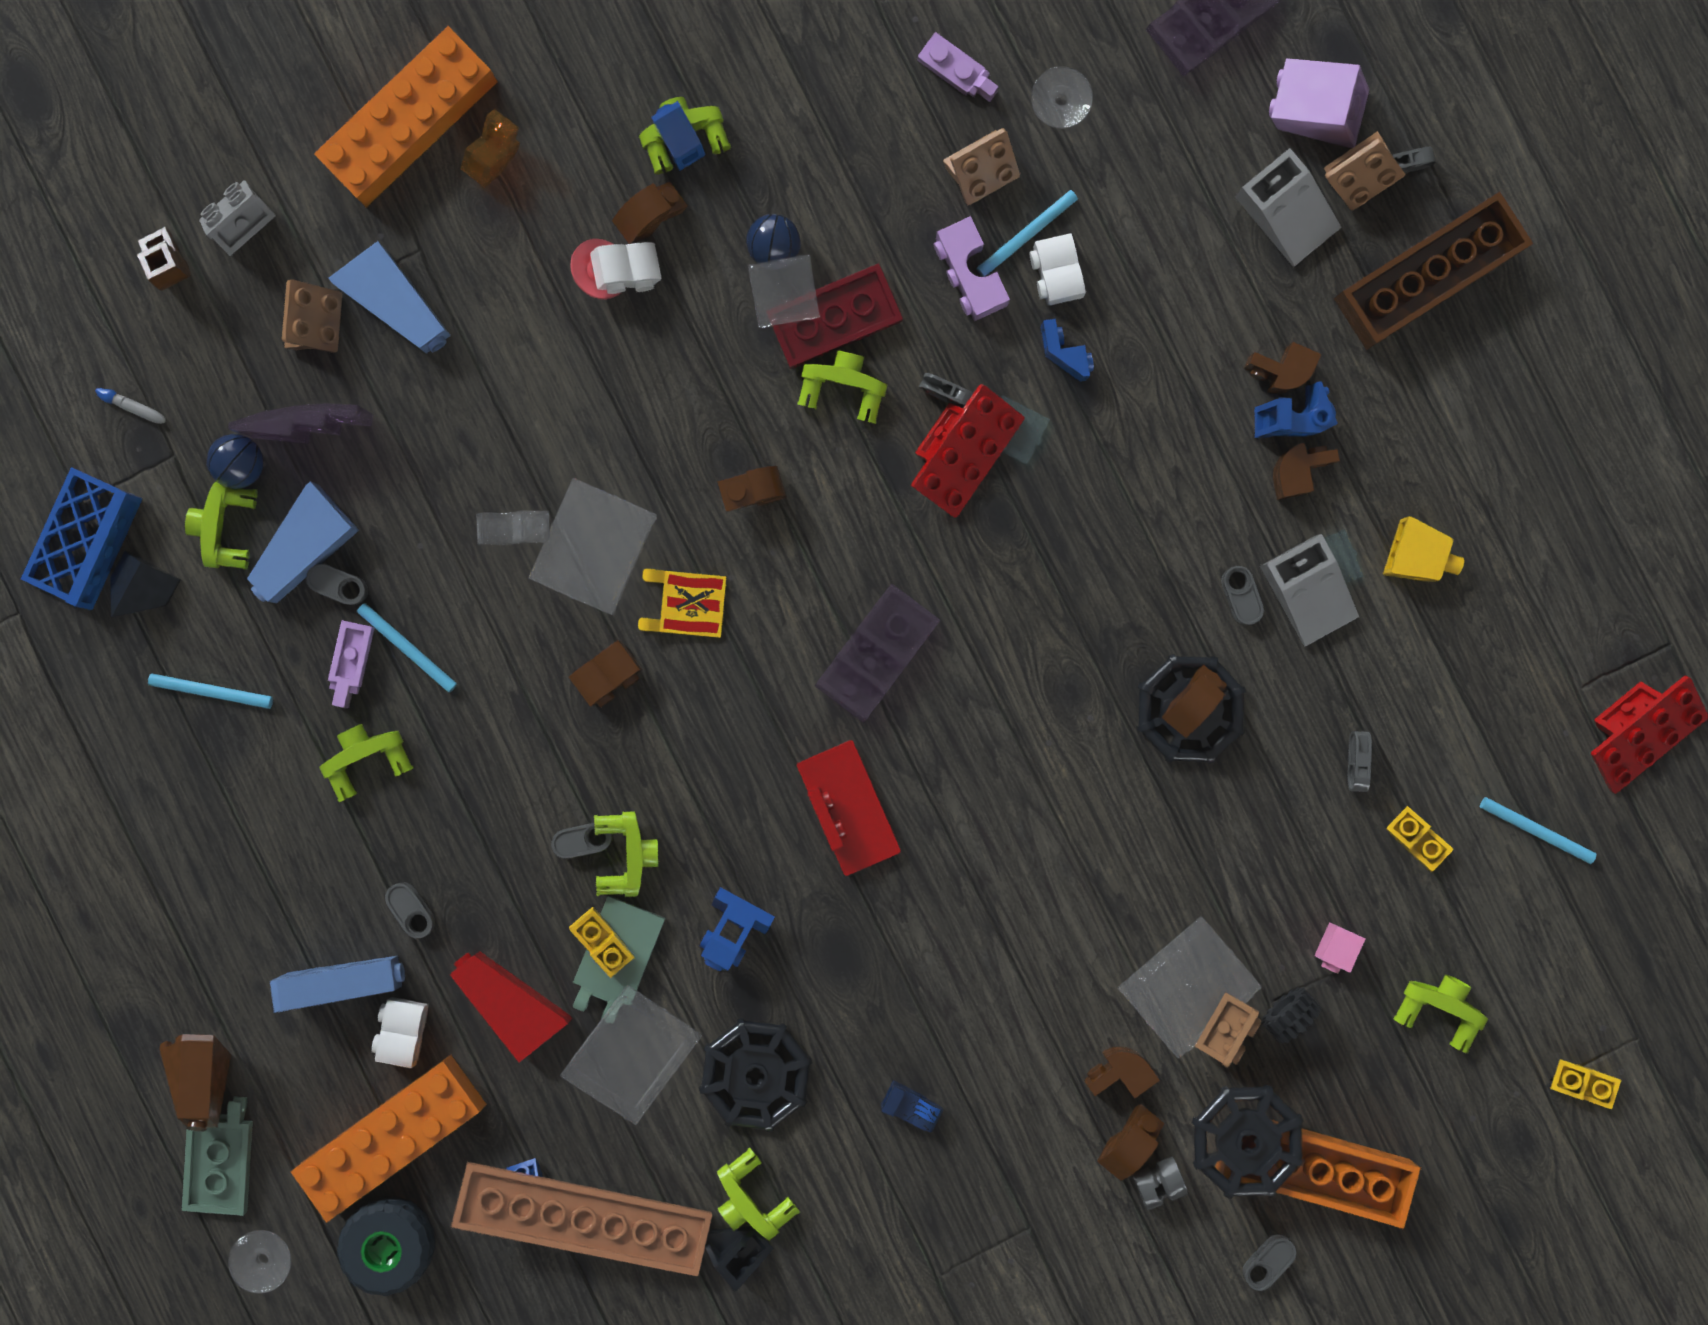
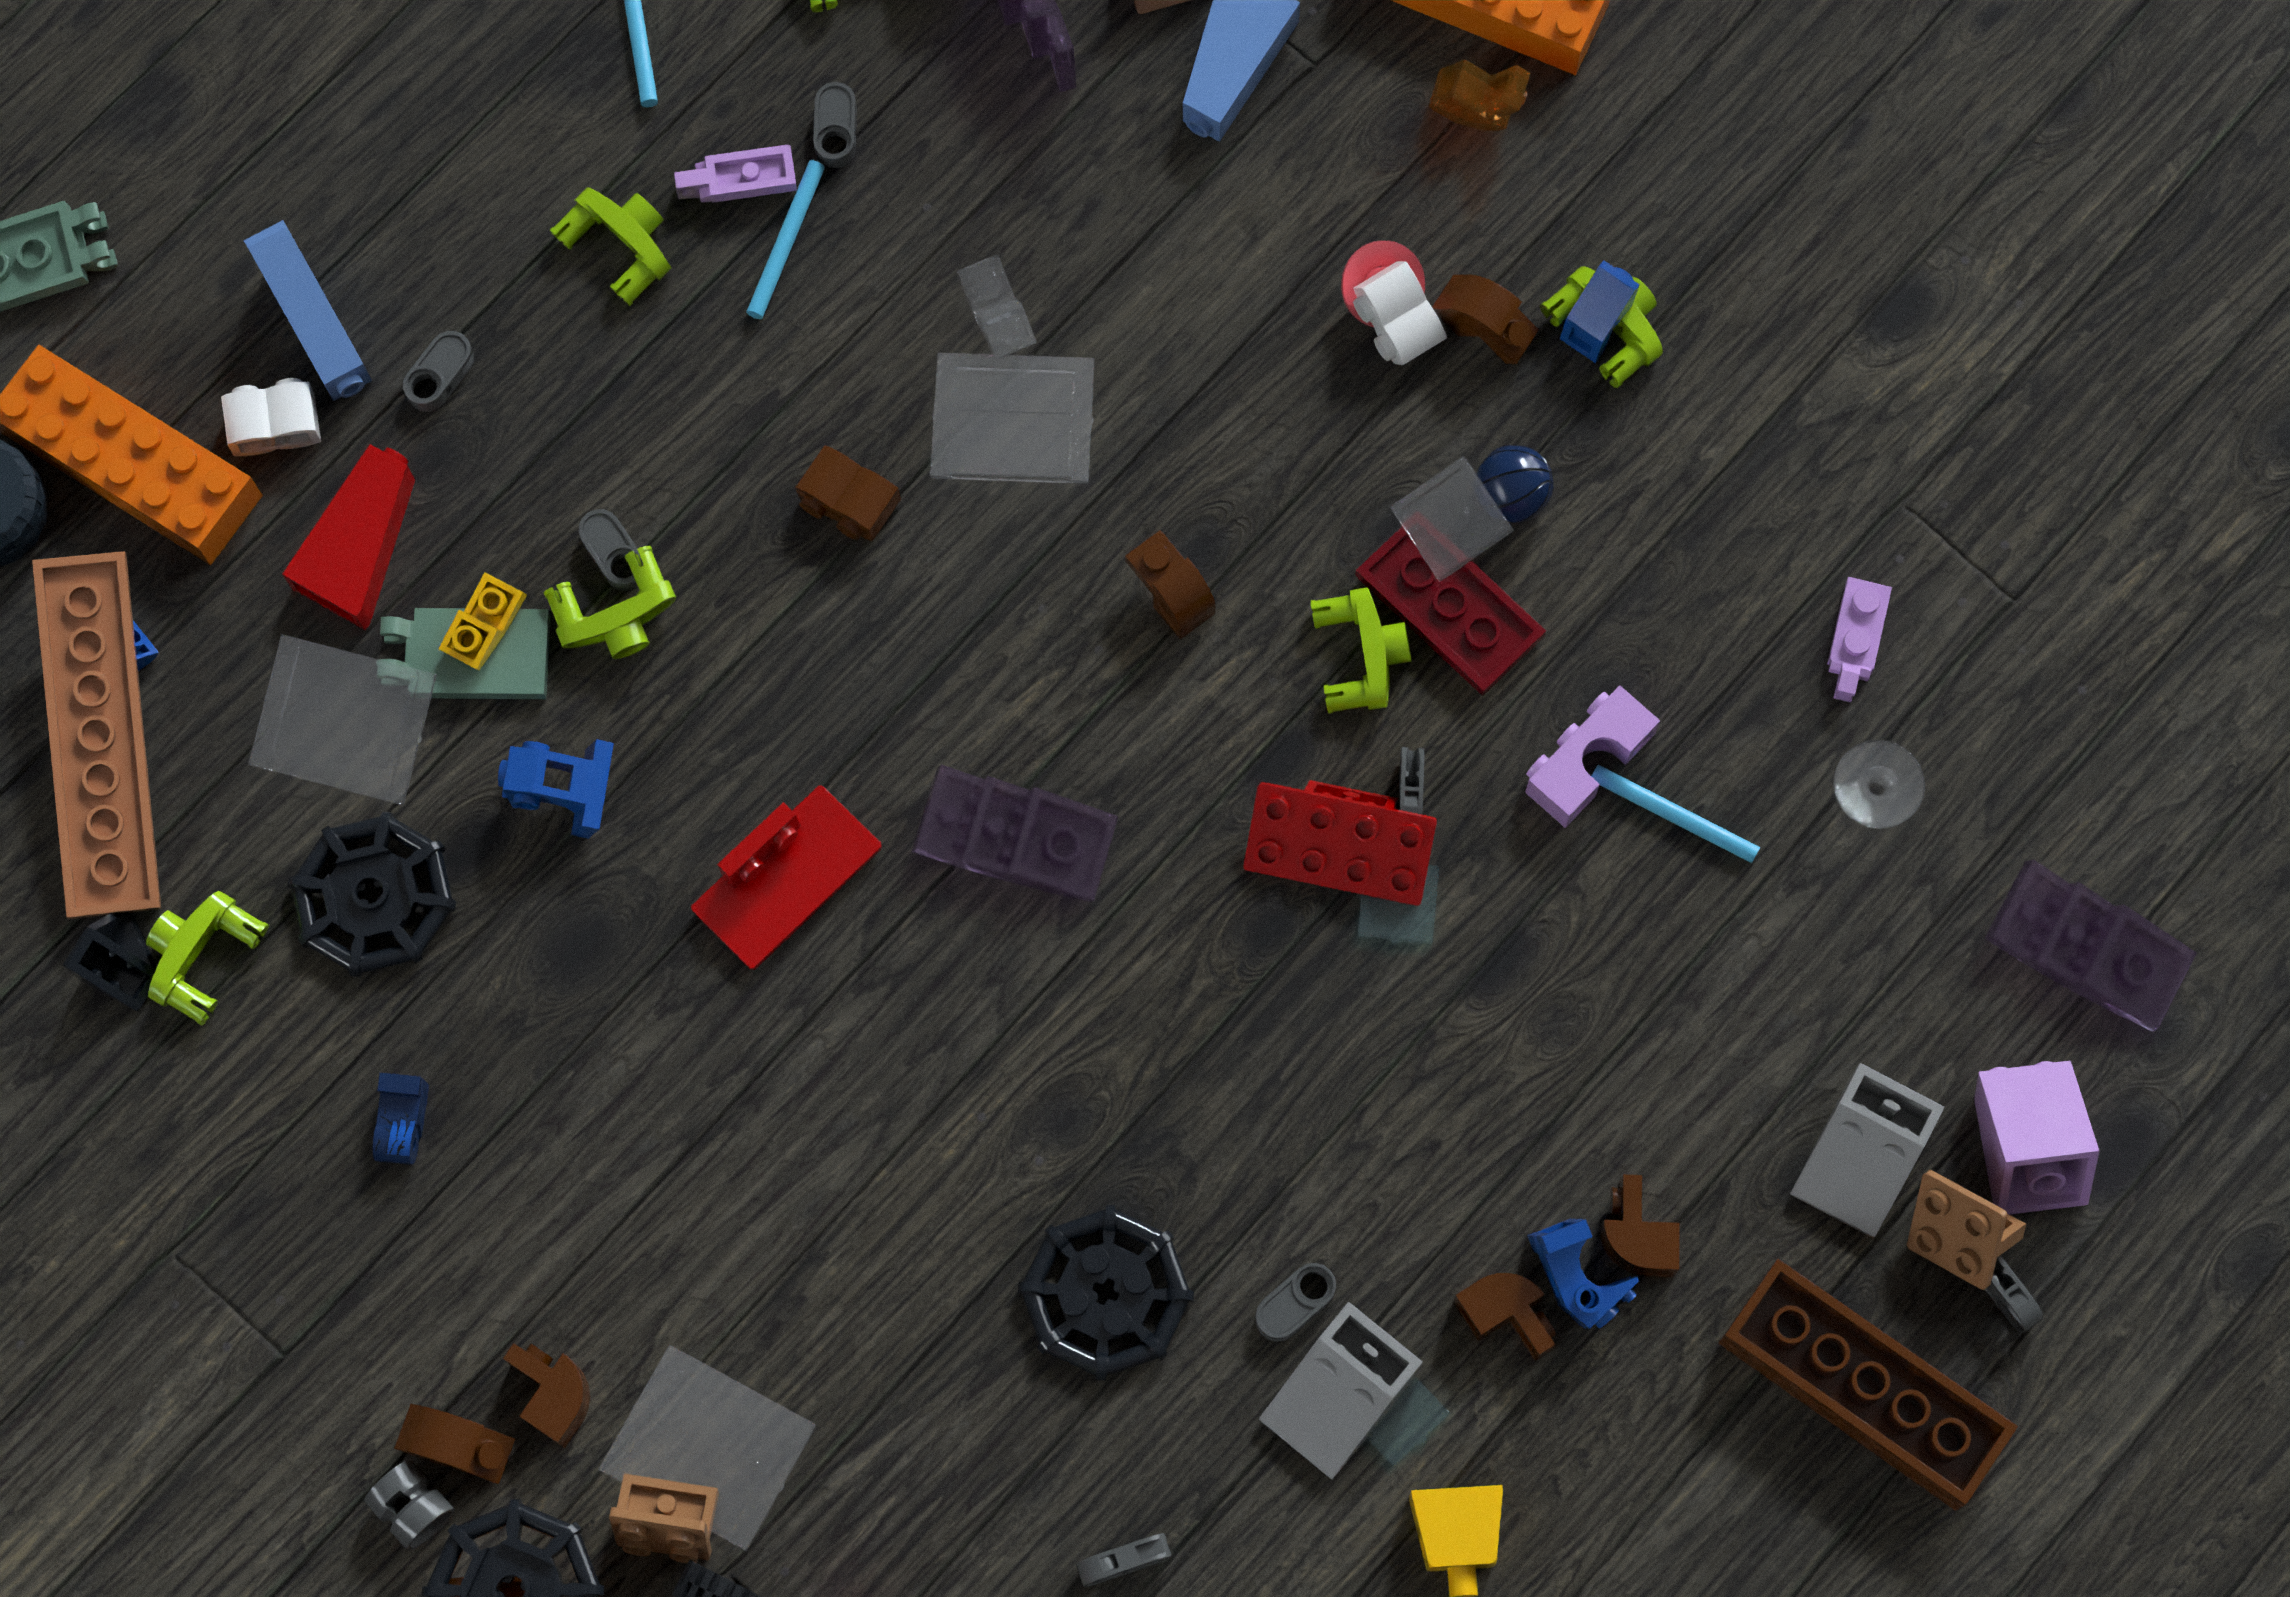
camera: 70 degrees right, 15 degrees down
reddish brown slope [160,1034,231,1132] -> none
medium blue slope [247,481,359,603] -> none
flag [638,569,726,638] -> none
medium nougat bracket [943,128,1020,205] -> none
white brick [1030,233,1086,306] -> none
blue slope [1040,319,1094,382] -> none
reddish brown brick [1162,665,1227,738] -> none

